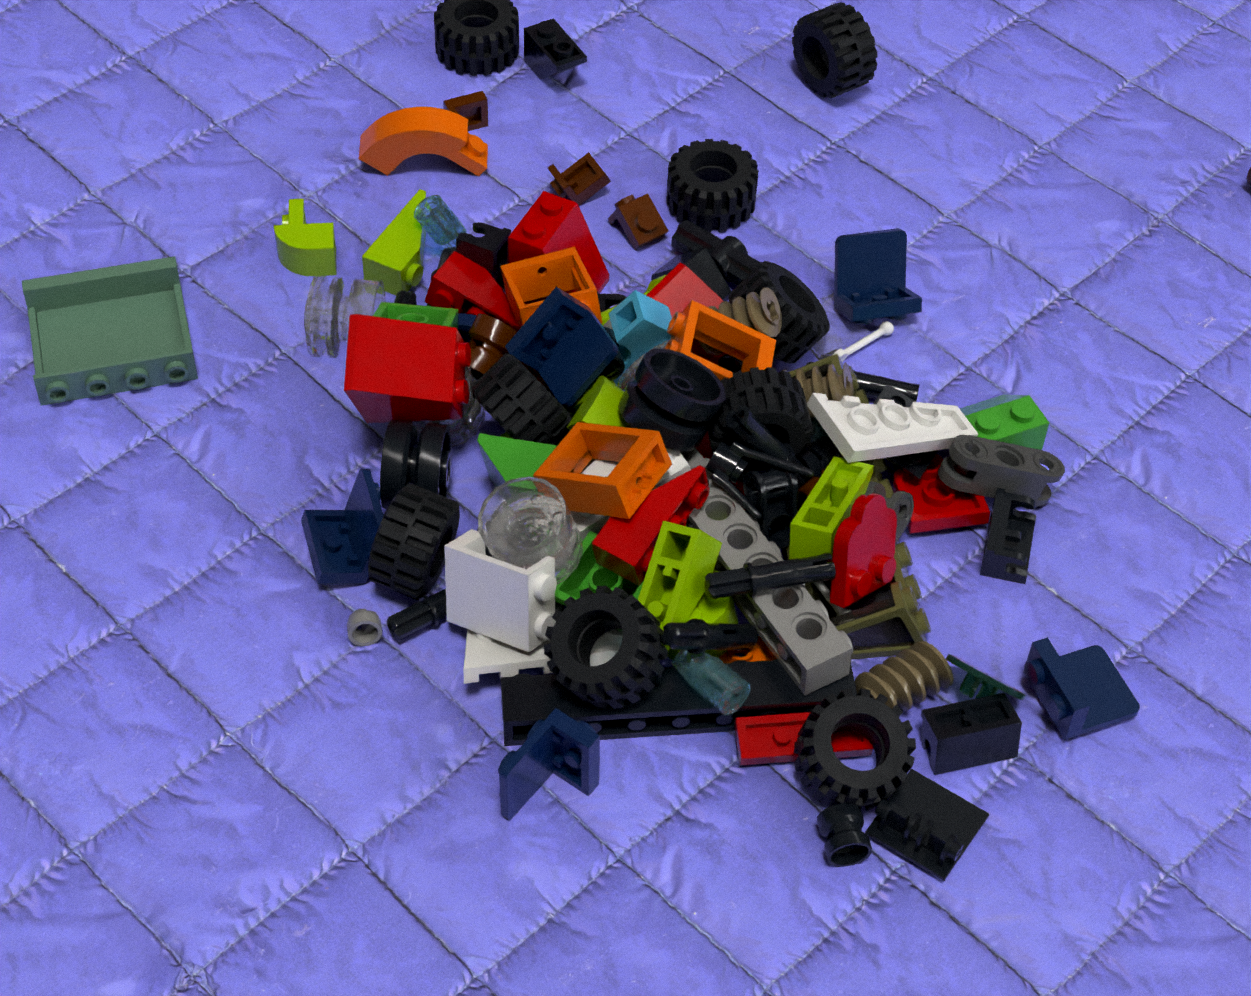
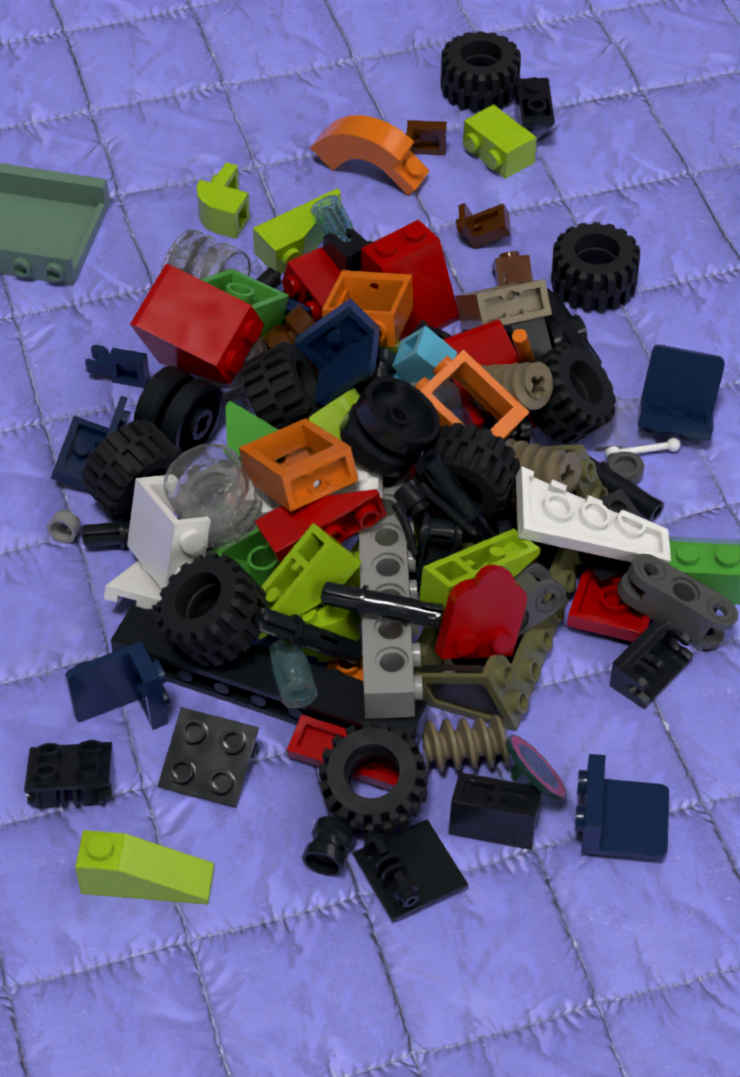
camera: 30 degrees right, 0 degrees up
none -> black hinge [24,740,112,809]
none -> lime slope [75,830,214,905]
none -> dark blue plate [85,345,150,388]
none -> black hinge [157,707,260,808]
none -> dark tan window [455,279,552,330]
none -> lime brick [463,104,537,179]
none -> orange bar [512,329,535,363]
none -> dark grey tile [607,452,644,485]

